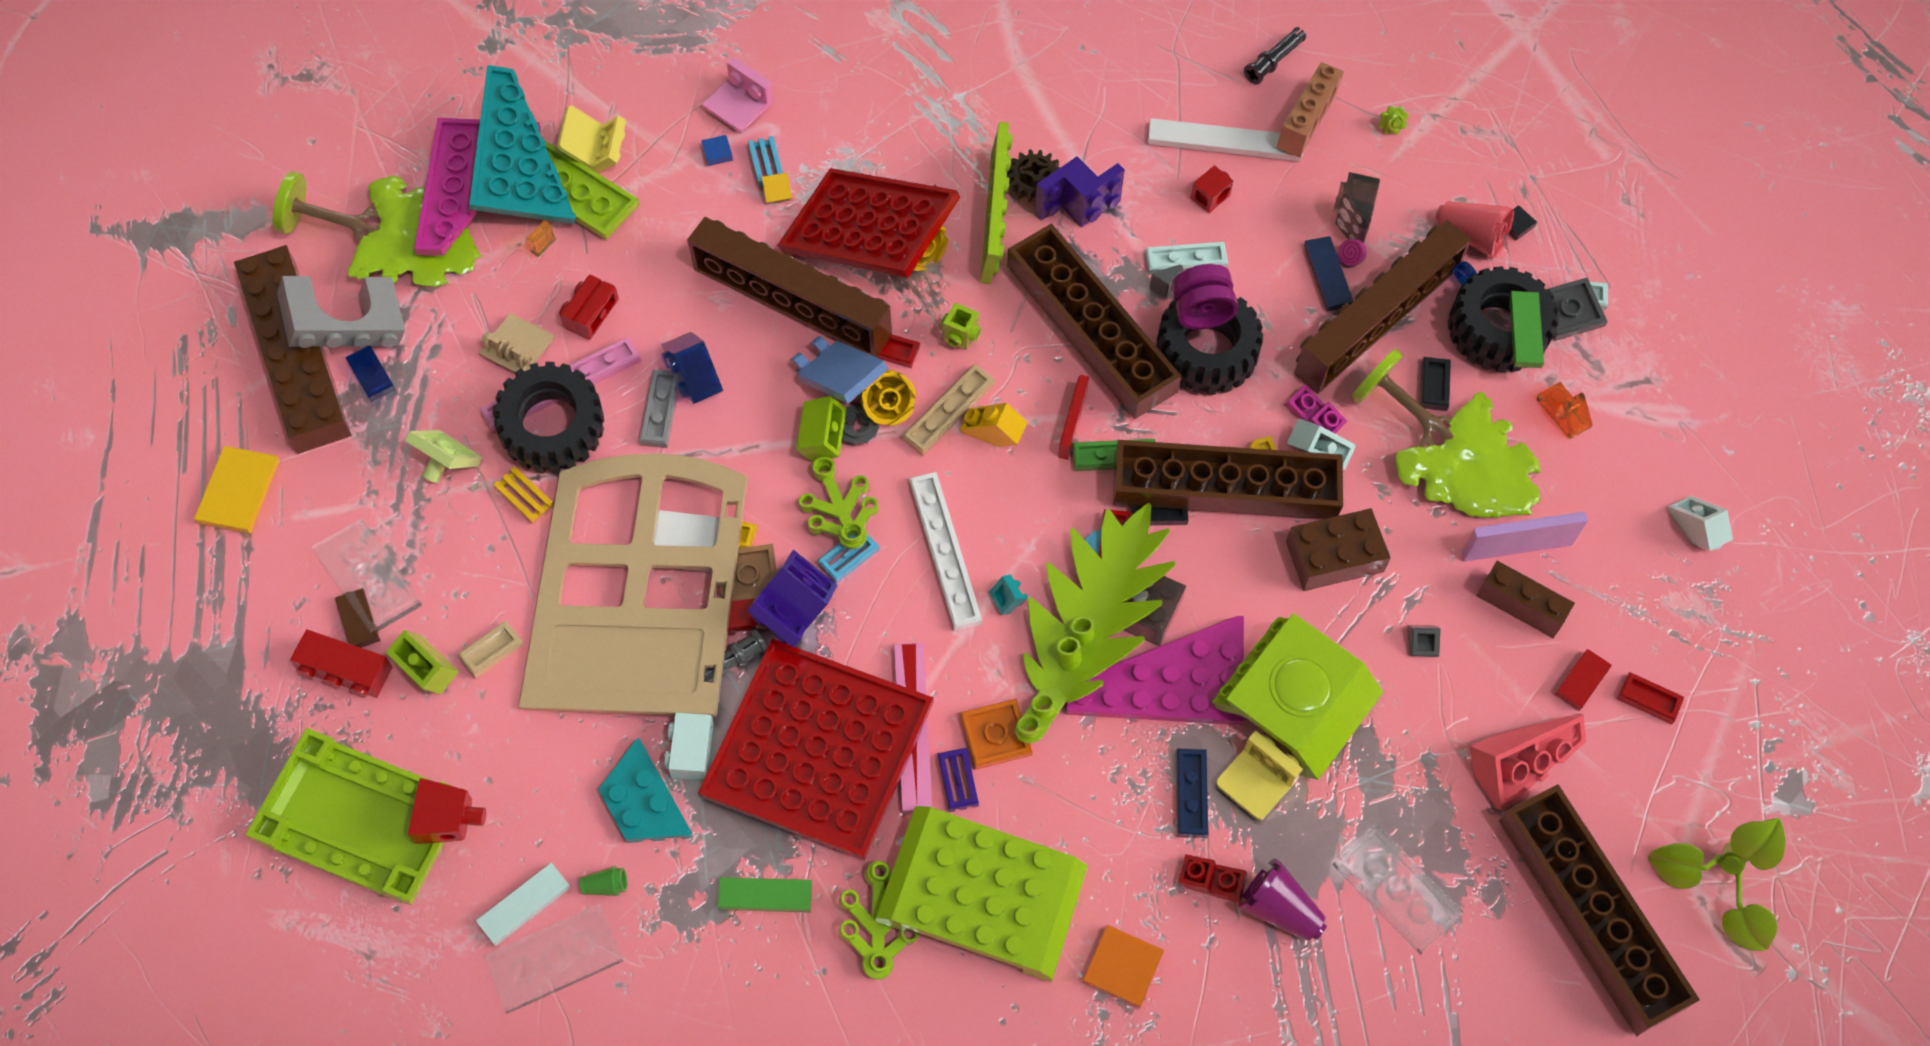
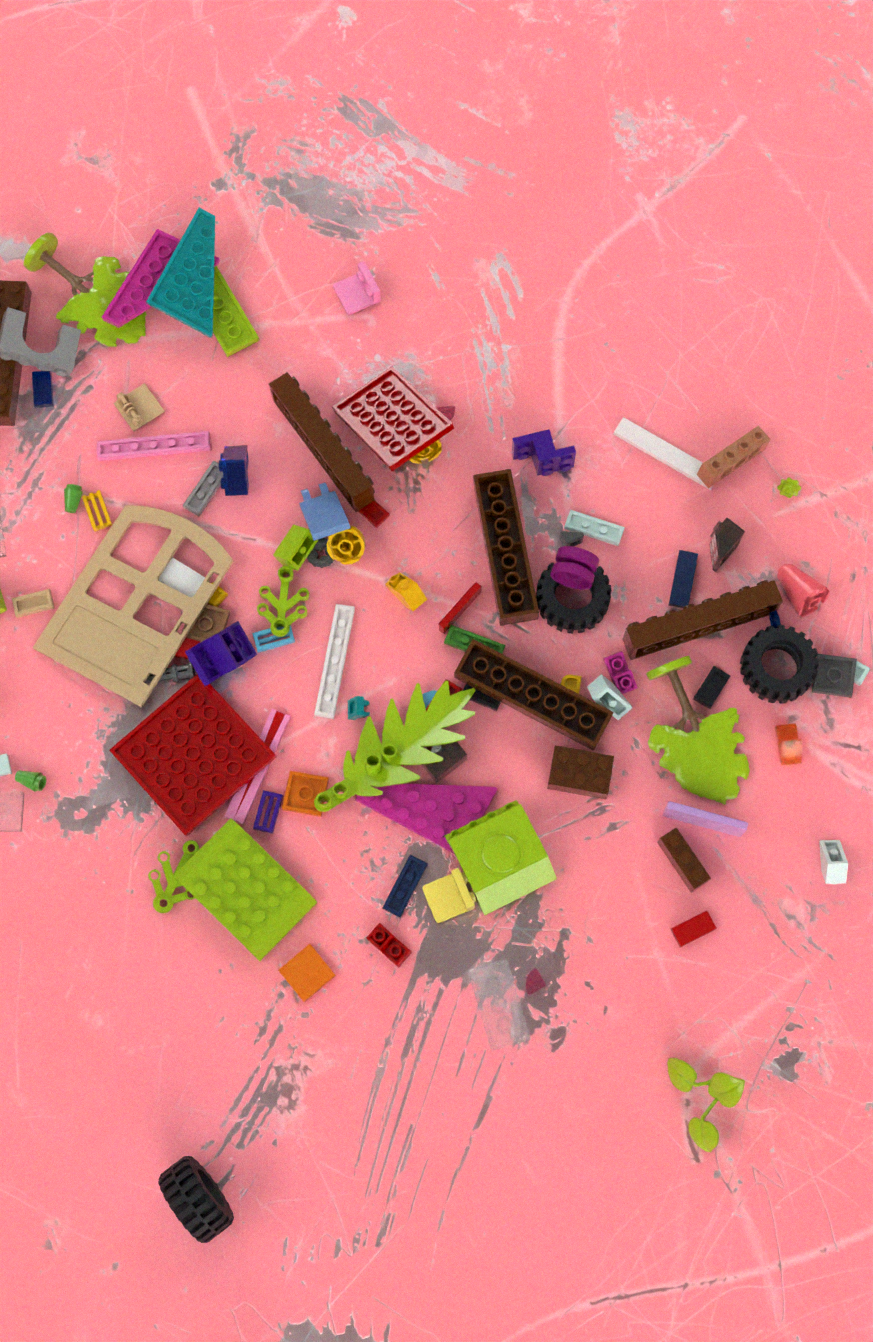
camera: 30 degrees right, 10 degrees up
yellowish green tile [405,430,483,483] -> none
black tyre [493,362,604,474] -> none
clear yellow tile [527,221,556,257] -> none
light yellow bracket [557,106,626,173] -> none
red brick [559,274,619,340] -> none
teal wing [598,738,693,843] -> none
light aqua brick [665,713,714,781] -> none
blue tile [701,135,733,166] -> none
bright green tile [718,877,812,913] -> none
medium azure tile [748,136,783,187] -> none
yellow tile [762,172,792,203] -> none
tan tile [902,364,995,456] -> none
lime brick [940,303,982,350] -> none
lime plate [980,122,1013,284] -> none
dark brown gear [1007,149,1060,202] -> none
red brick [1190,165,1234,213] -> none
magenta cone [1238,858,1327,941] -> none
black pin [1244,27,1306,85] -> none
dark pink tile [1338,239,1367,266] -> none
dark grey slope [1408,625,1441,657] -> none
coral wedge [1470,713,1586,810] -> none
reddish brown brick [1499,784,1700,1037] -> none
black tile [1509,205,1537,240] -> none
bright green tile [1509,291,1544,368] -> none
red tile [1617,672,1684,725] -> none
none -> bright green cone [64,484,83,513]
none -> clear pink tile [525,967,546,996]

